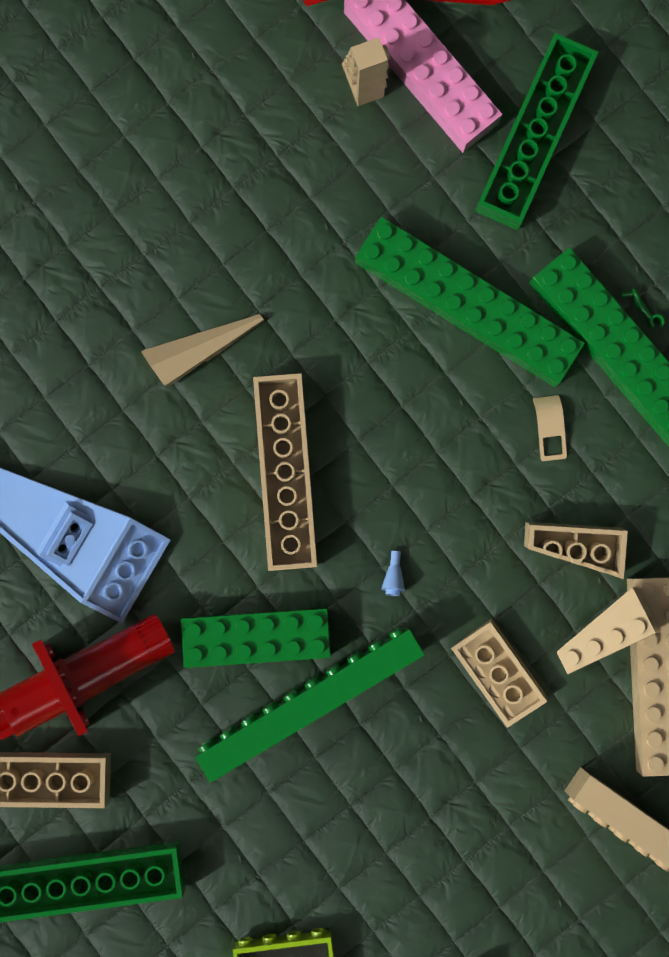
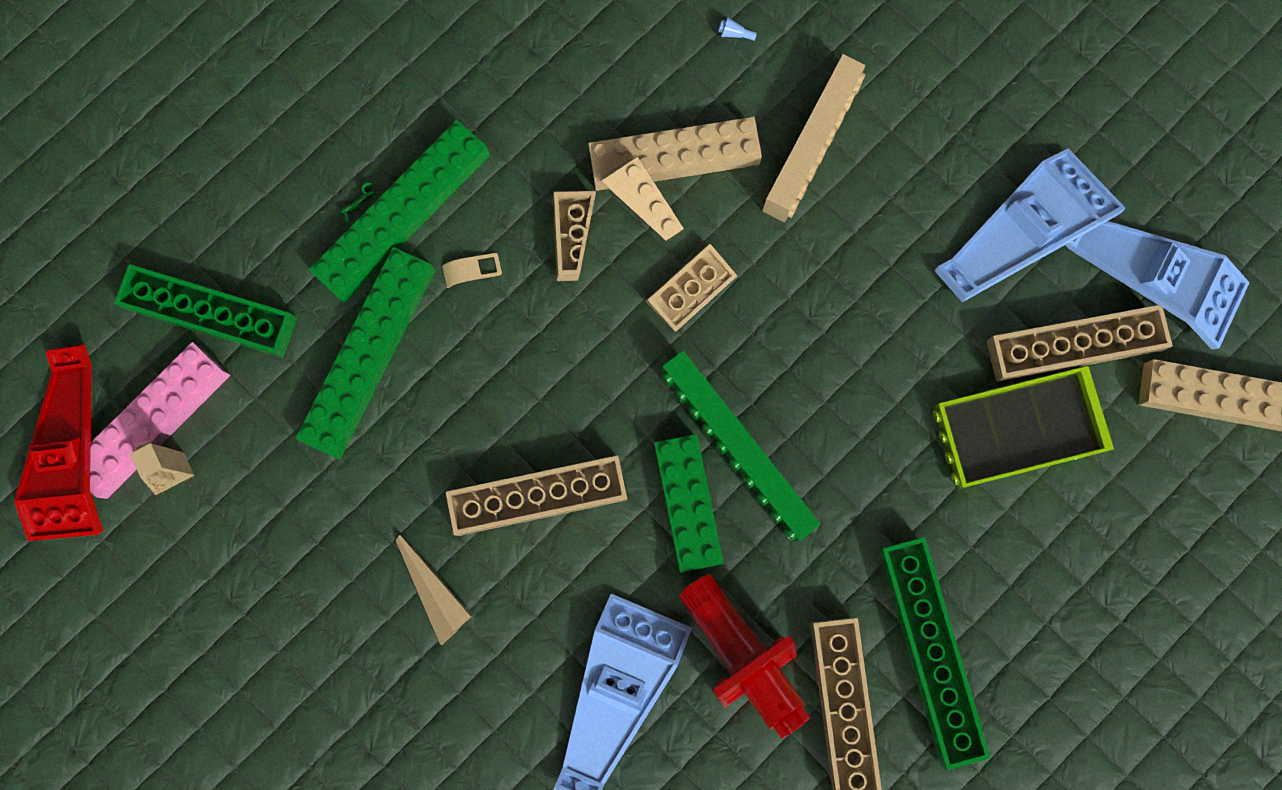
camera: 95 degrees left, 5 degrees down
light blue cone [381,551,405,596] -> none

